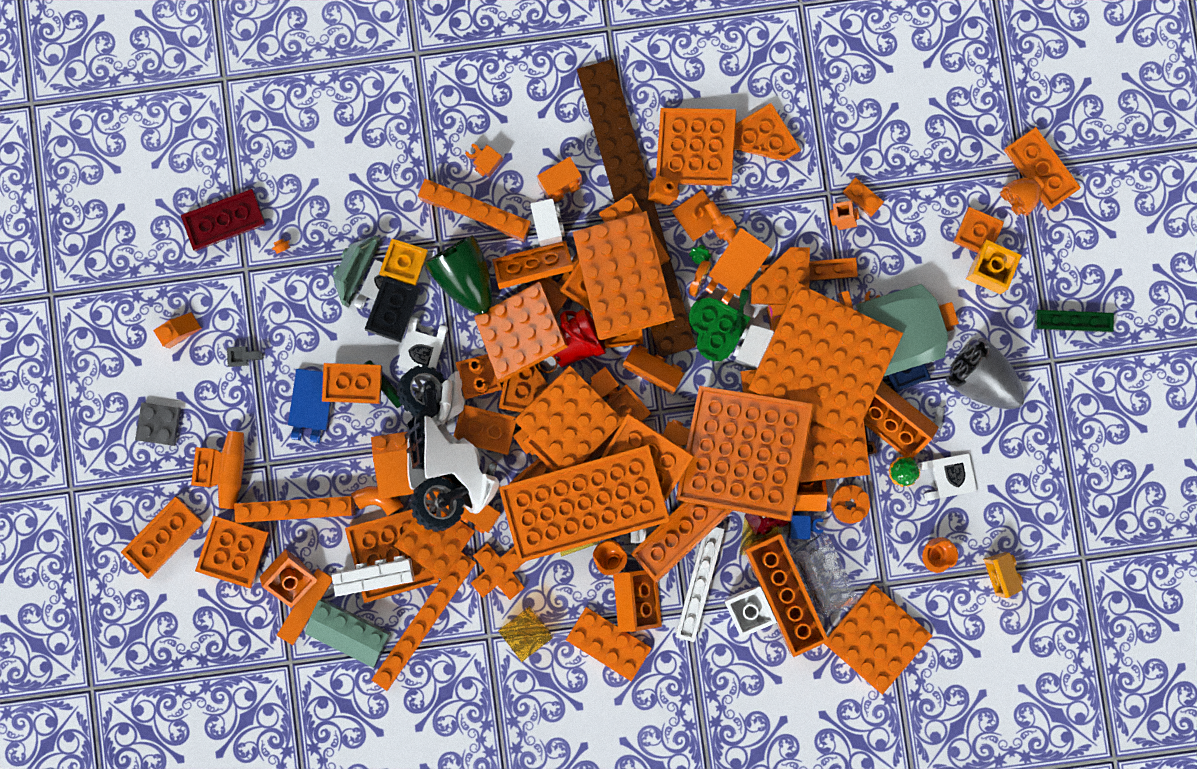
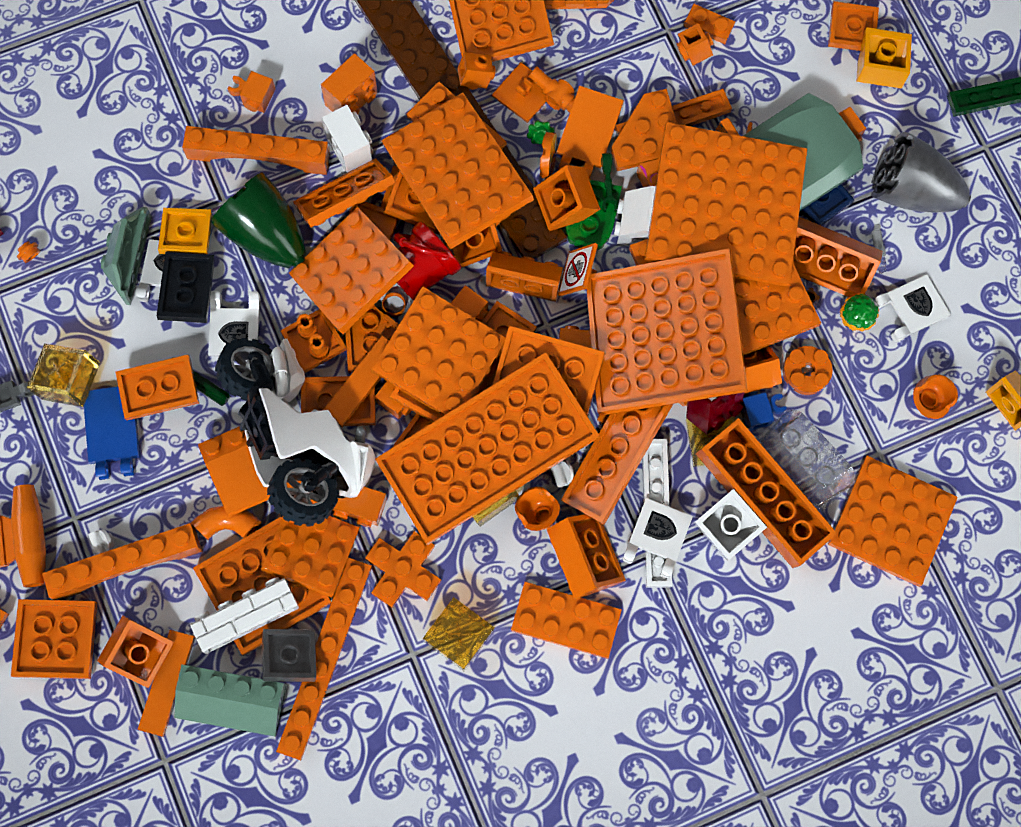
camera: 25 degrees left, 10 degrees down
none -> clear yellow brick [27,343,100,407]
none -> white plate [88,529,115,555]
none -> flat silver plate [262,629,316,682]
none -> orange tile [324,335,389,428]
none -> orange slope [533,165,600,231]
none -> piece [558,243,598,296]
none -> white flag [623,498,693,579]

